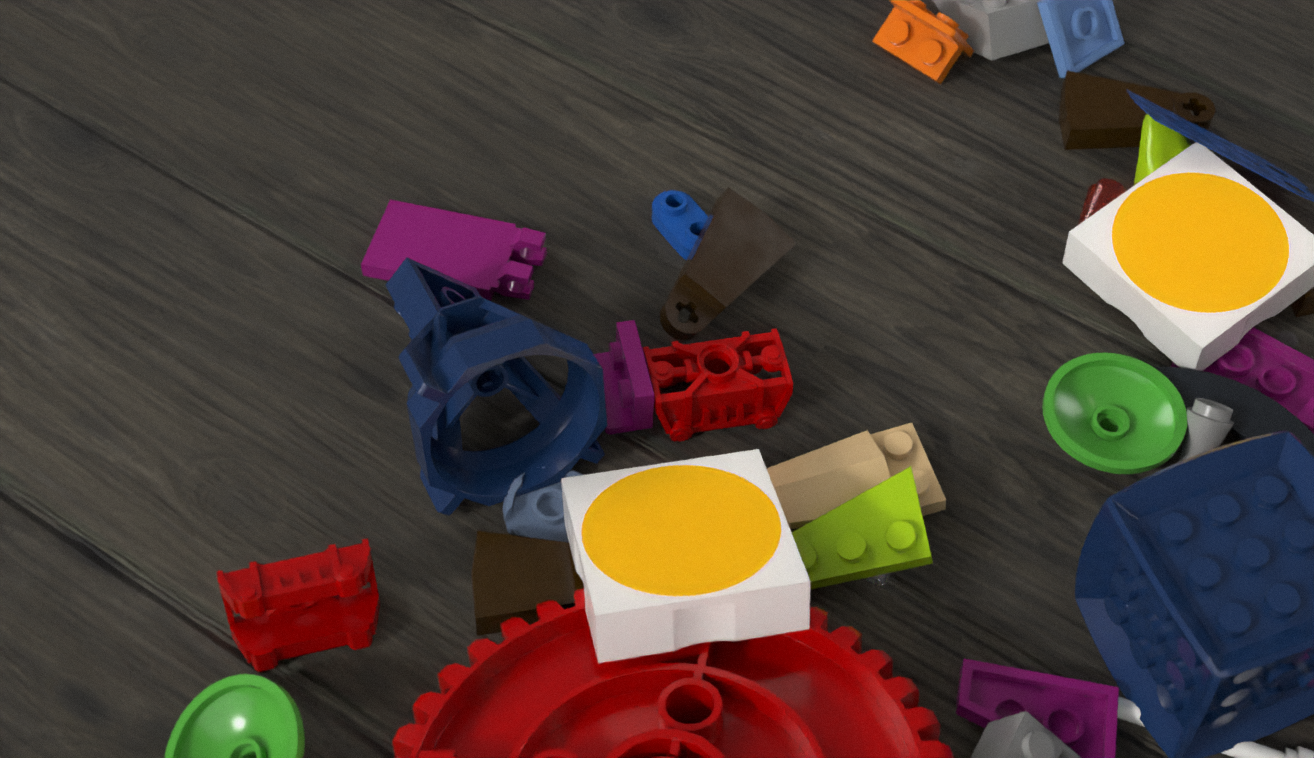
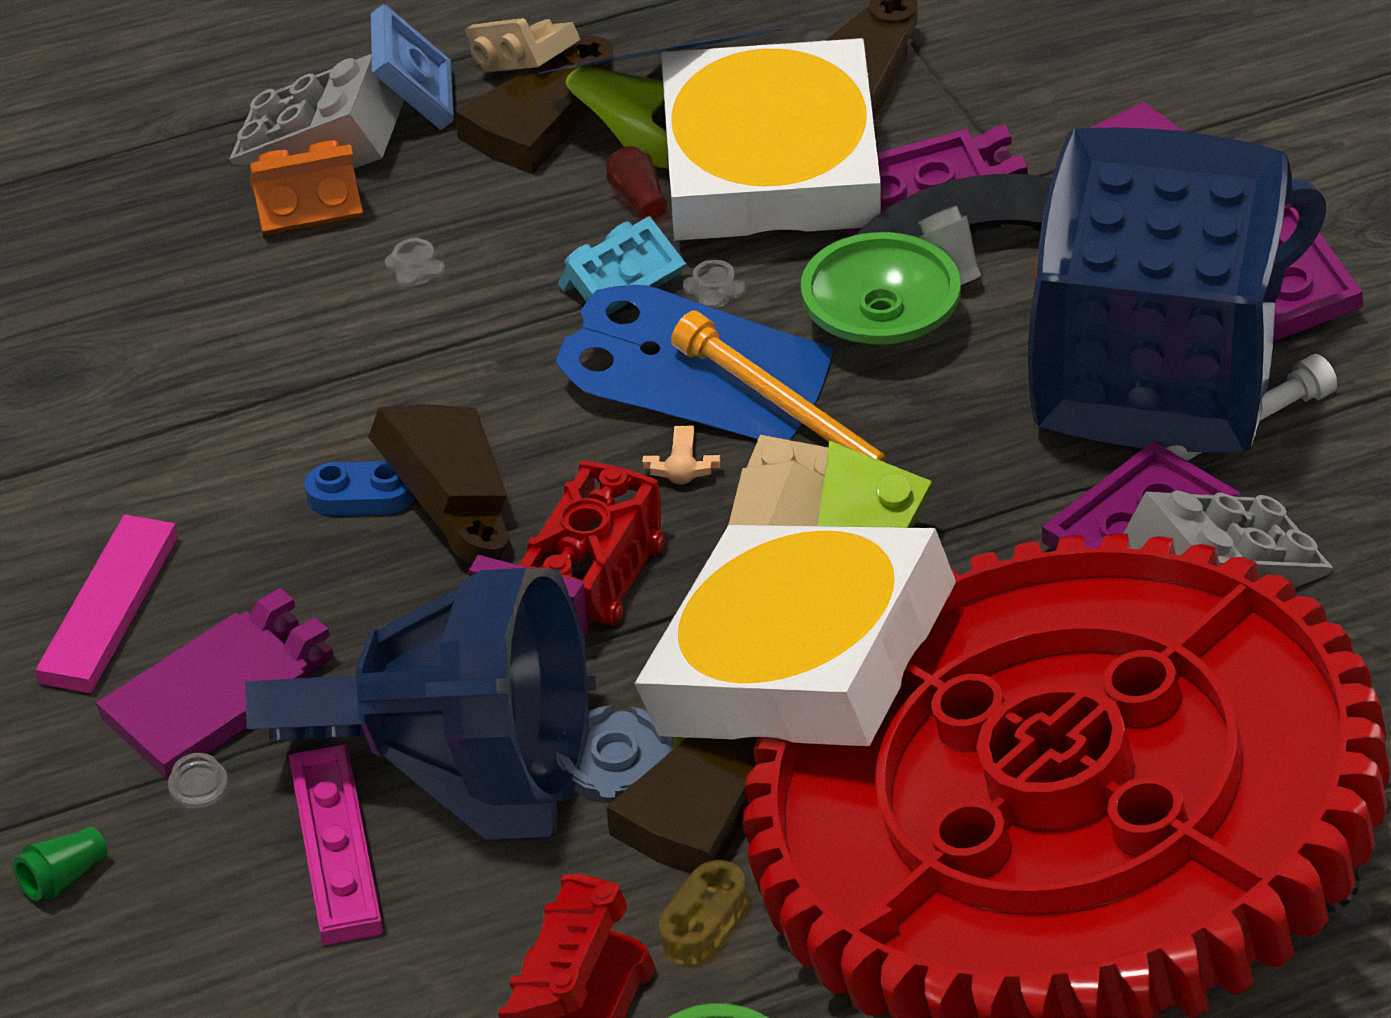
camera: 50 degrees left, 10 degrees down
none -> green cone [13,826,108,901]
none -> dark pink tile [35,514,178,694]
none -> clear plate [168,753,228,809]
none -> dark pink tile [289,744,383,946]
none -> clear plate [385,238,445,287]
none -> tan bracket [465,18,581,73]
none -> blue piece [555,285,834,440]
none -> medium azure bracket [558,216,686,316]
none -> light nougat piece [643,426,720,485]
none -> clear yellow beam [659,860,746,965]
none -> light orange piece [671,310,885,462]
none -> clear plate [683,260,746,309]

